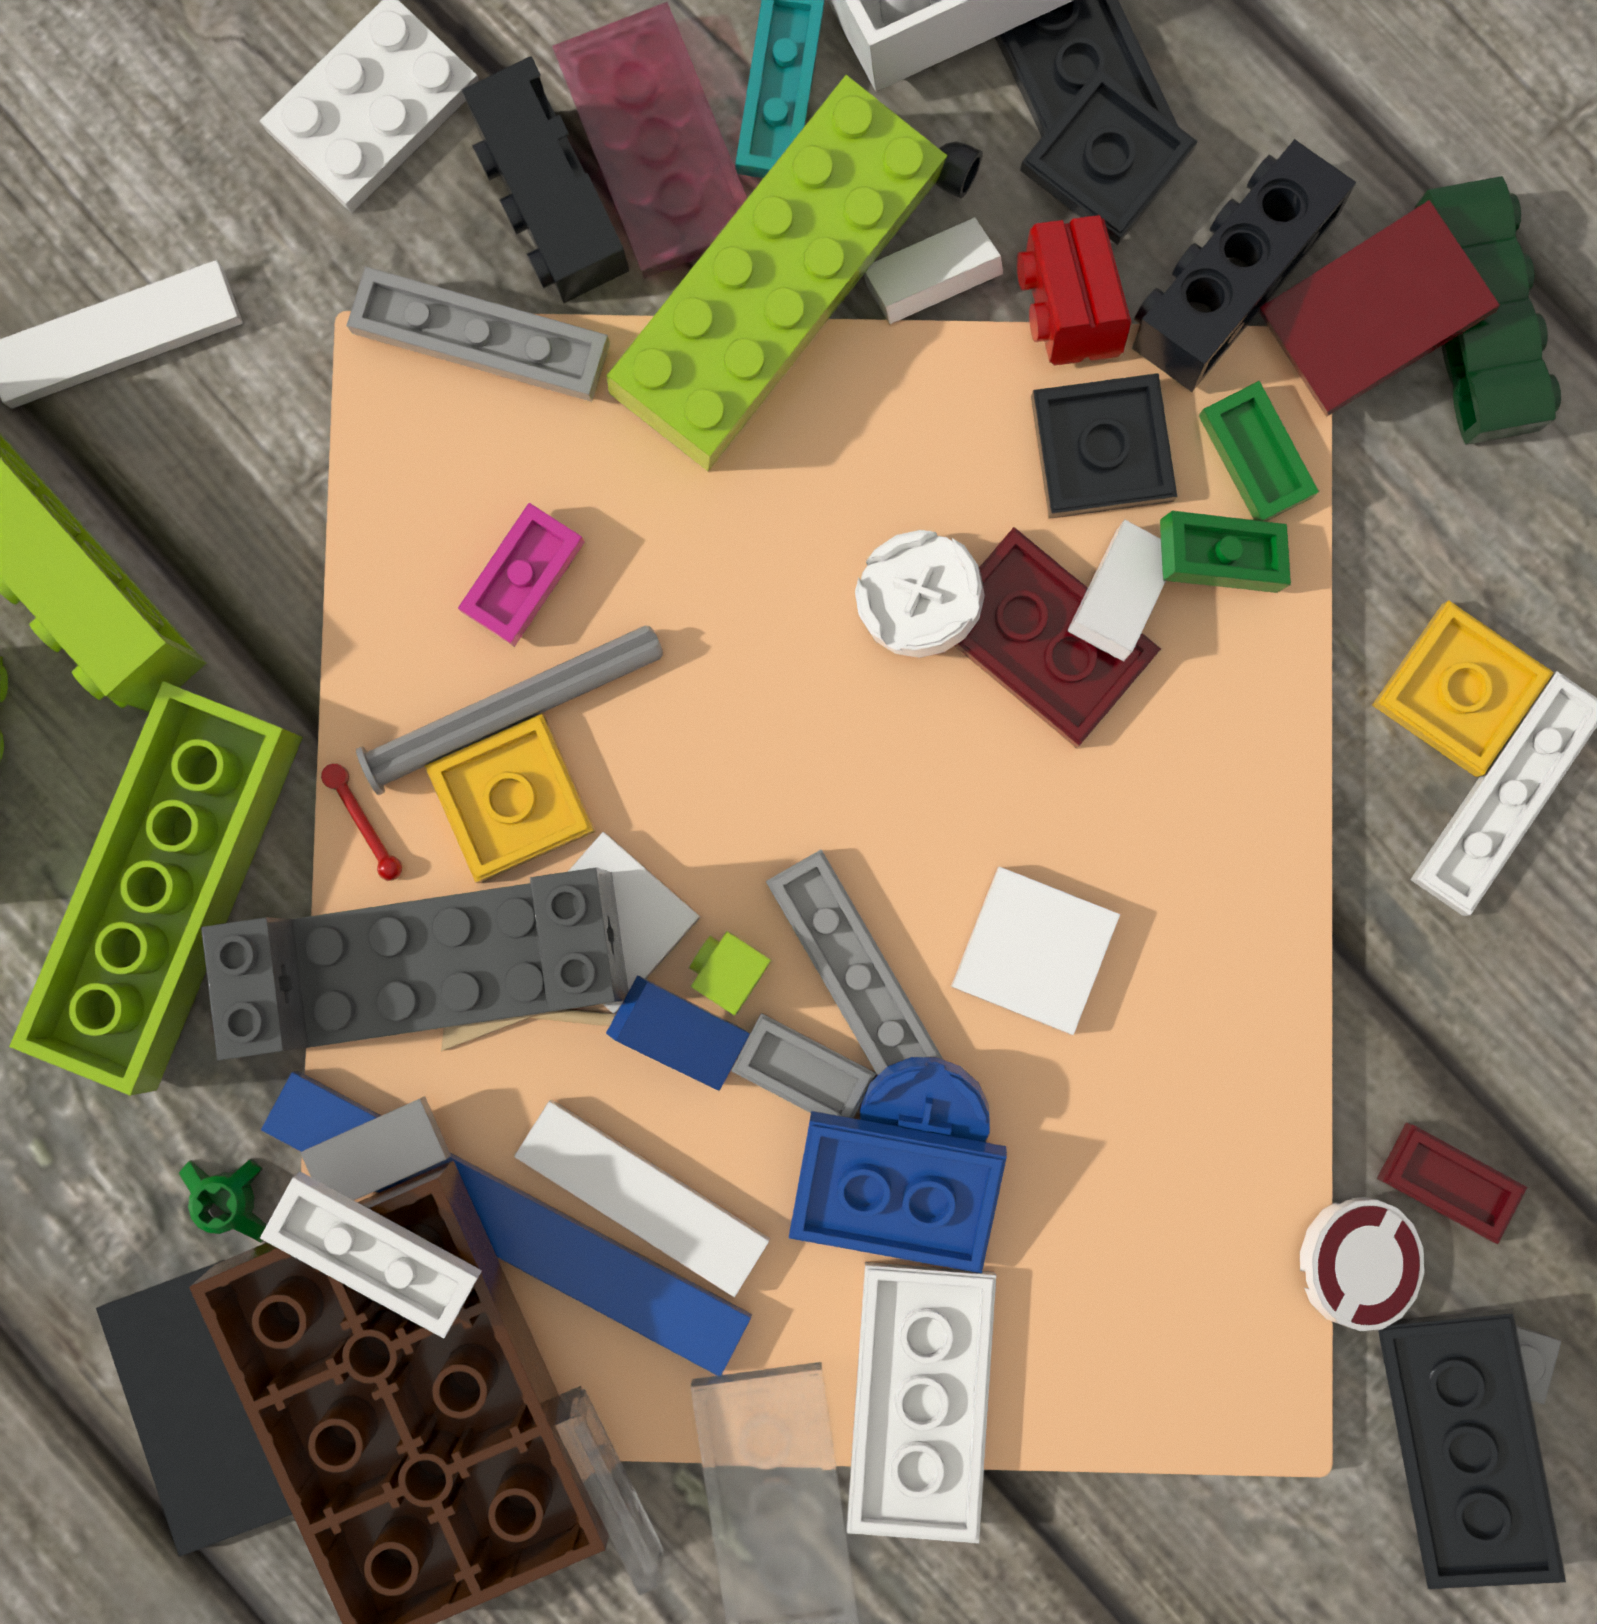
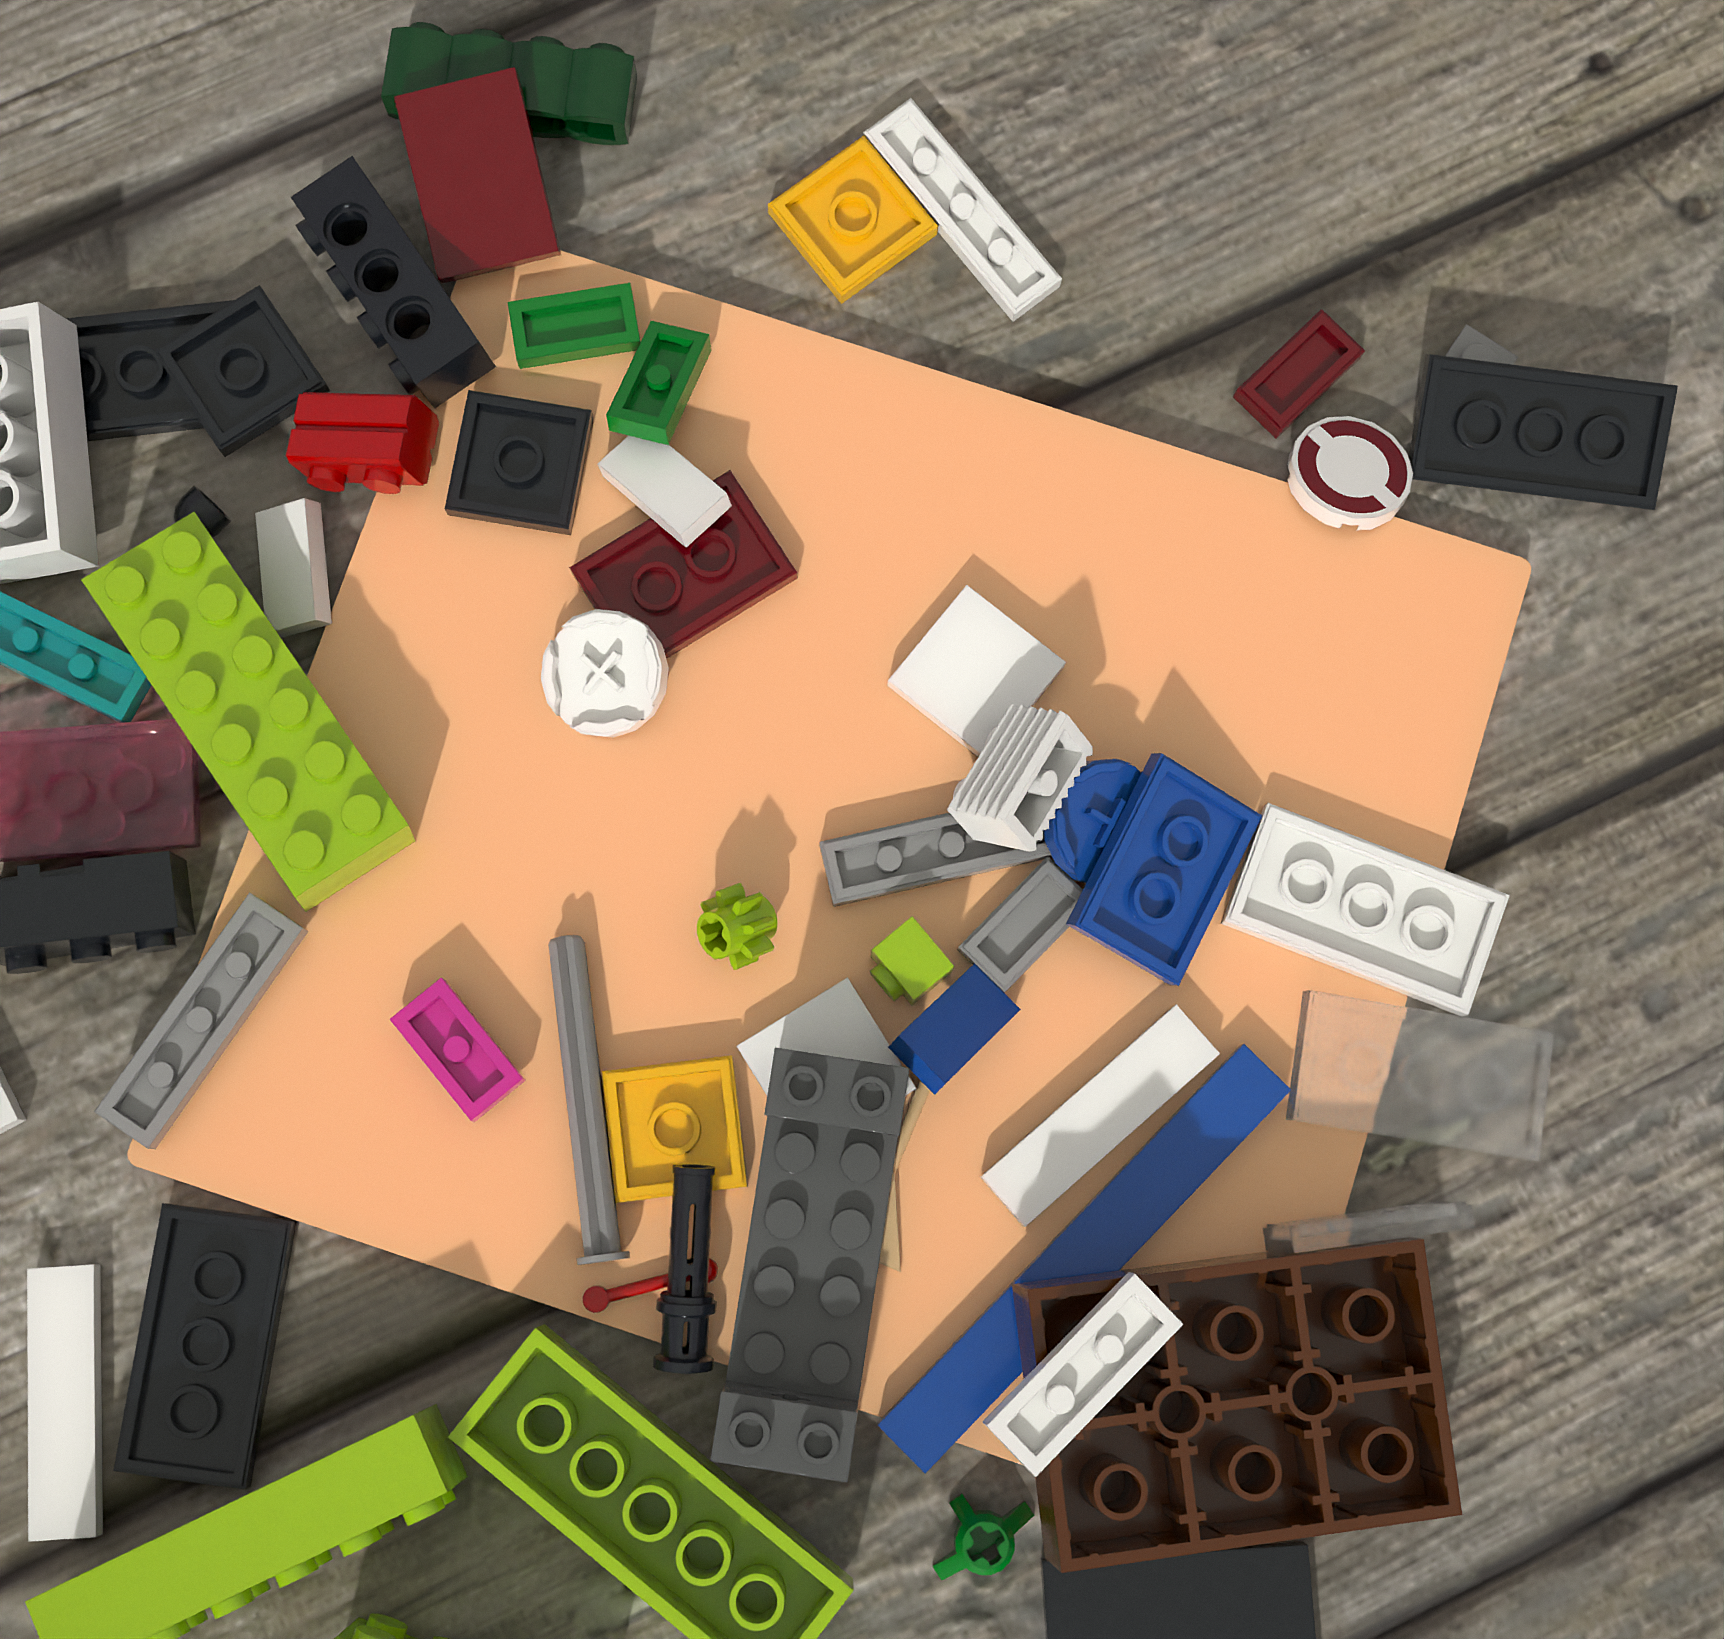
camera: 85 degrees left, 5 degrees down
light grey tile [300,1096,451,1200] -> none
none -> black tile [113,1203,297,1489]
none -> black pin [653,1164,717,1374]
none -> lime gear [697,883,778,970]
none -> white brick [947,703,1093,852]

